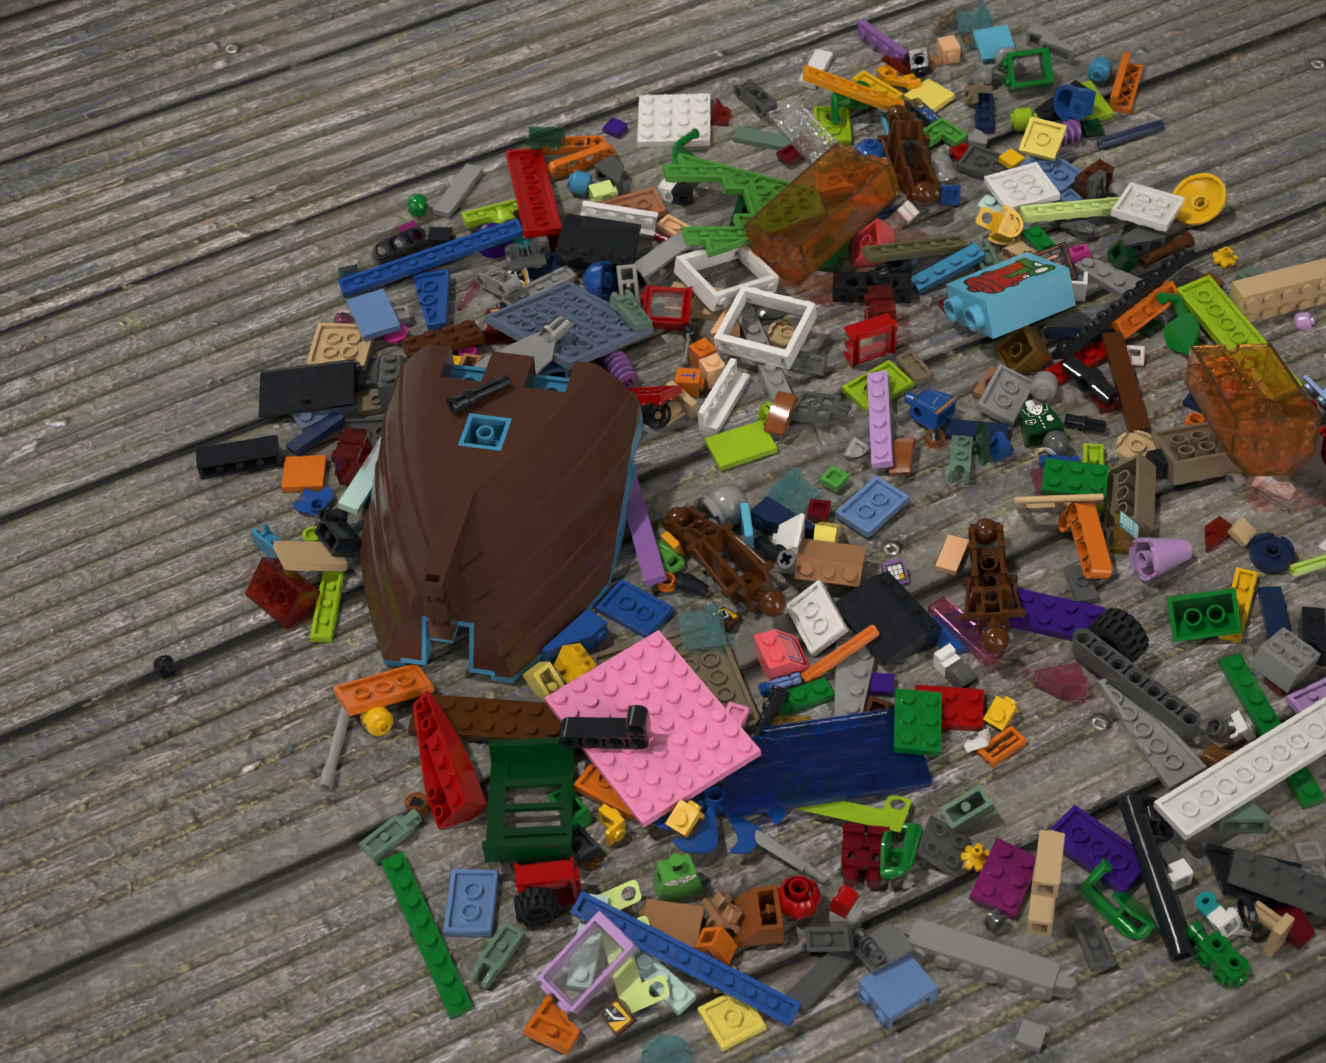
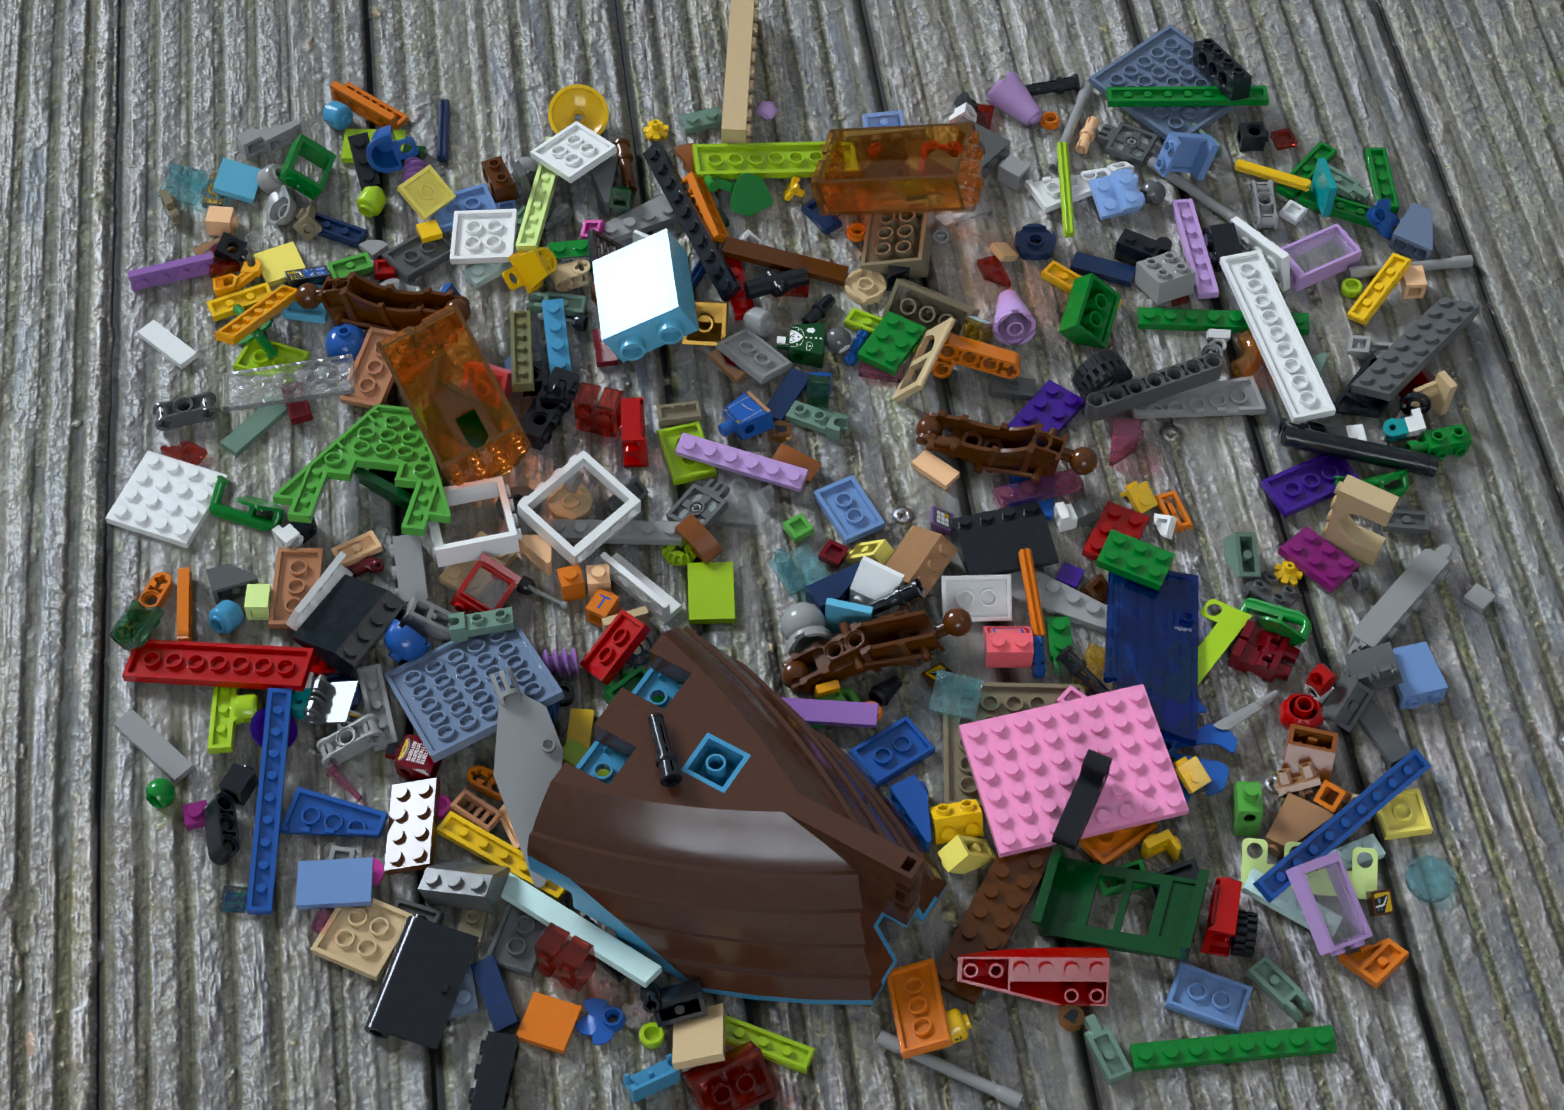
camera: 75 degrees left, 5 degrees up
dark purple tile [603,118,628,138] -> none

